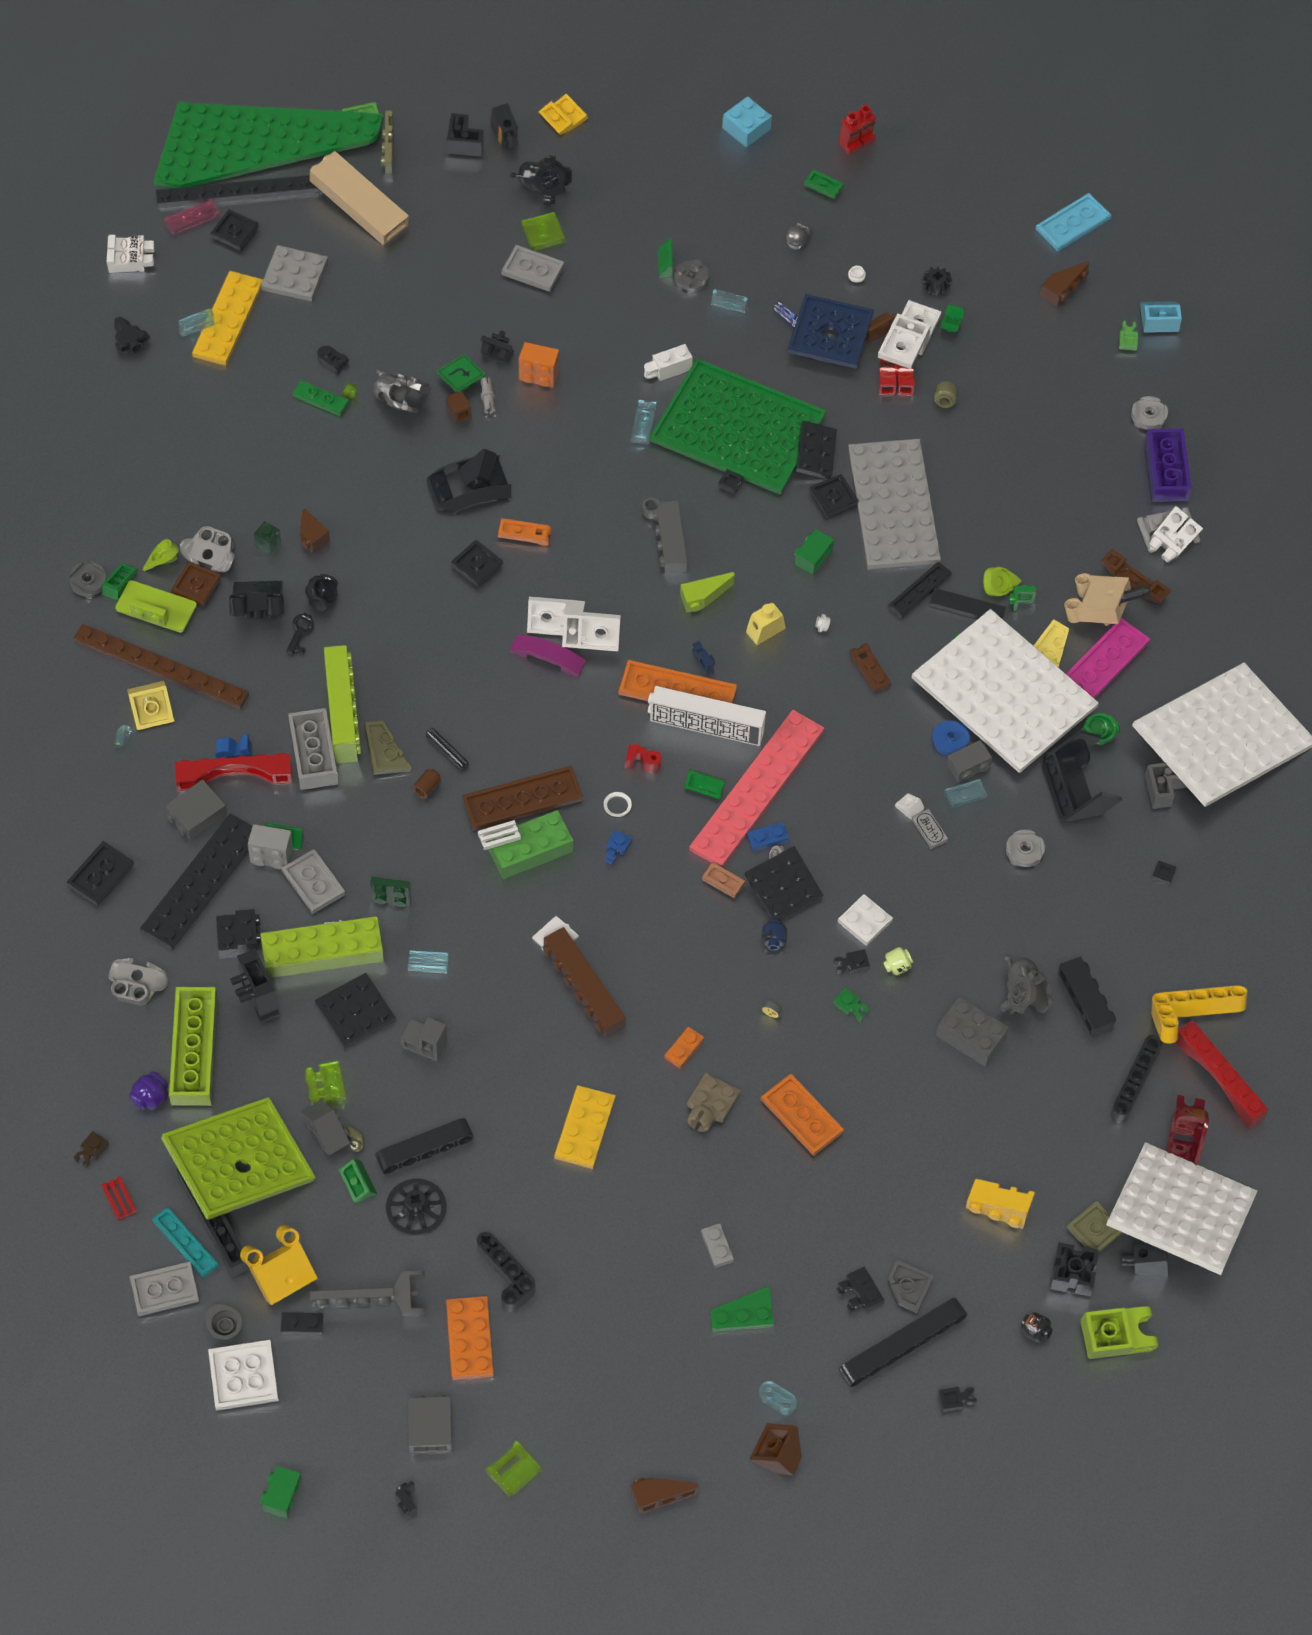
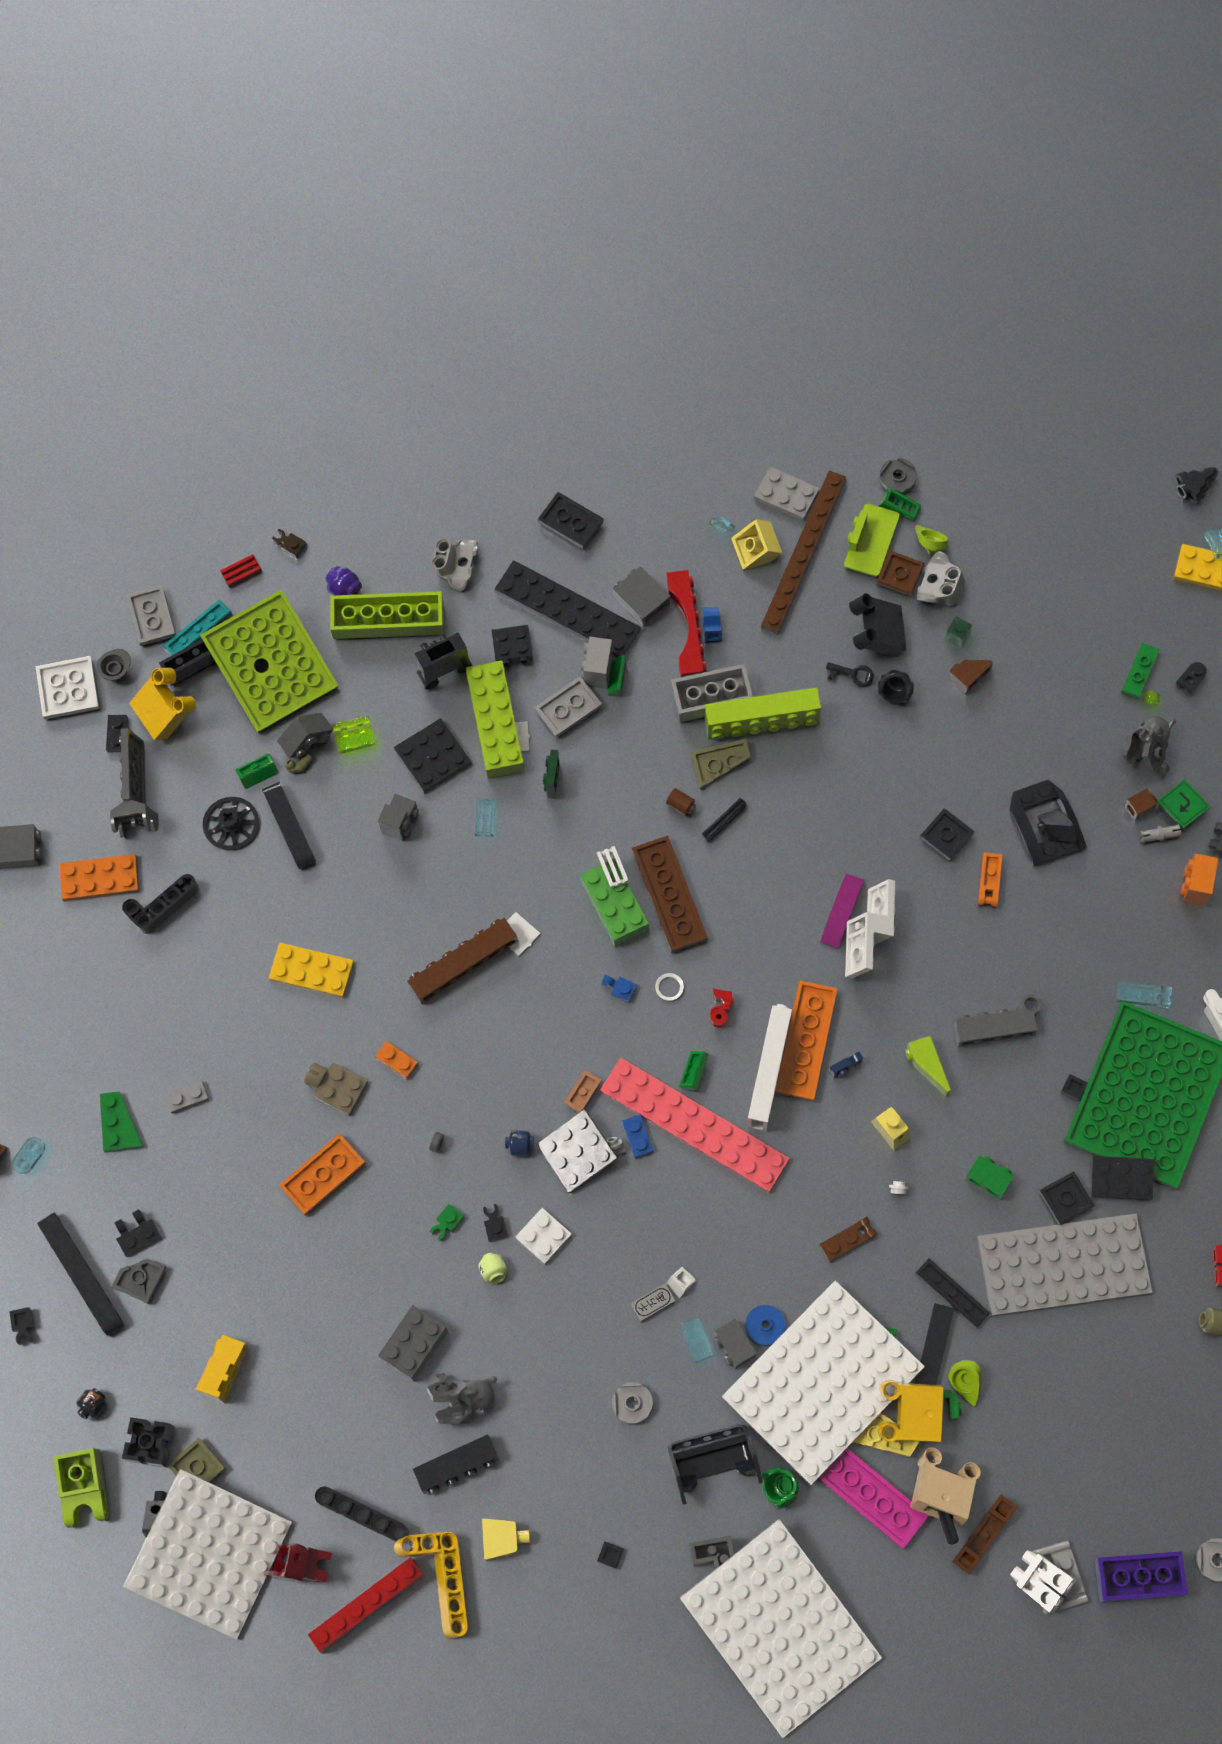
camera: 95 degrees right, 10 degrees up
none -> light yellow torso [482,1519,530,1561]
none -> light grey plate [754,467,819,521]
none -> yellow piece [877,1380,943,1442]

